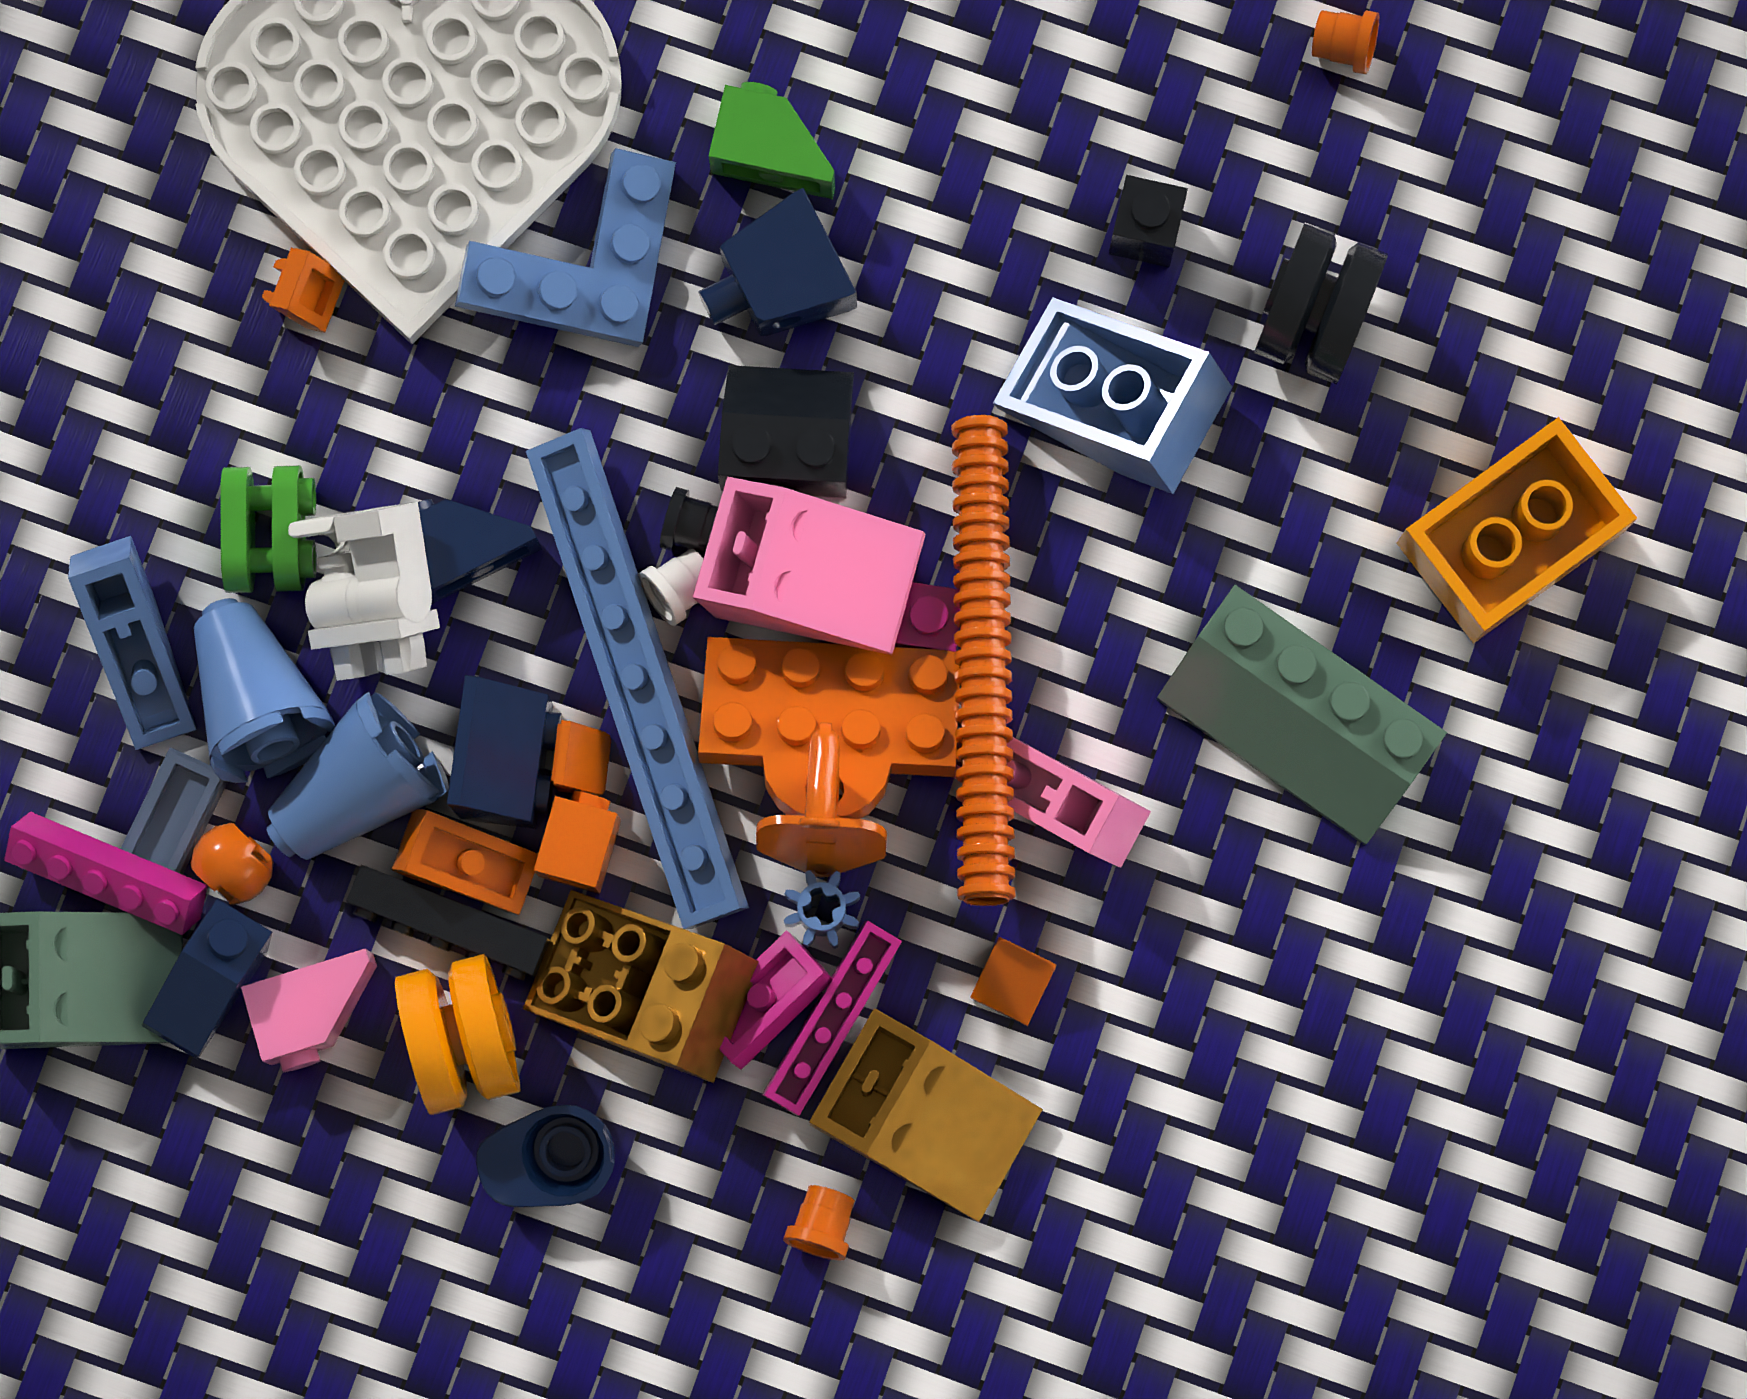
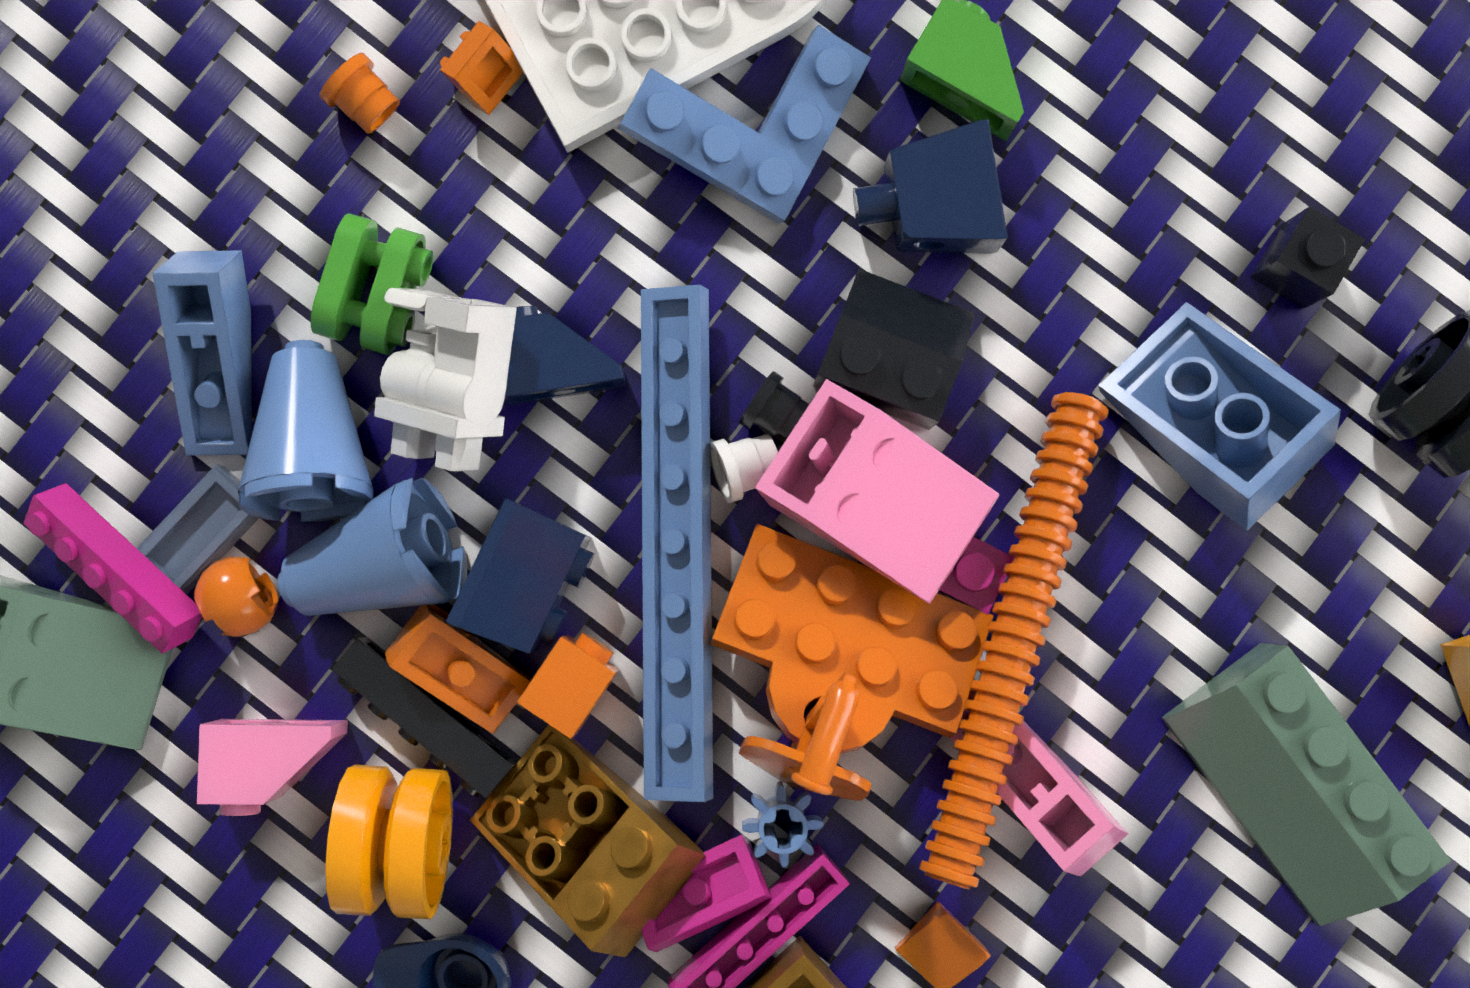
camera: 15 degrees right, 5 degrees up
dark blue slope [142,899,273,1060] -> none
orange slope [551,720,611,796] -> none
none -> orange piece [319,53,400,134]

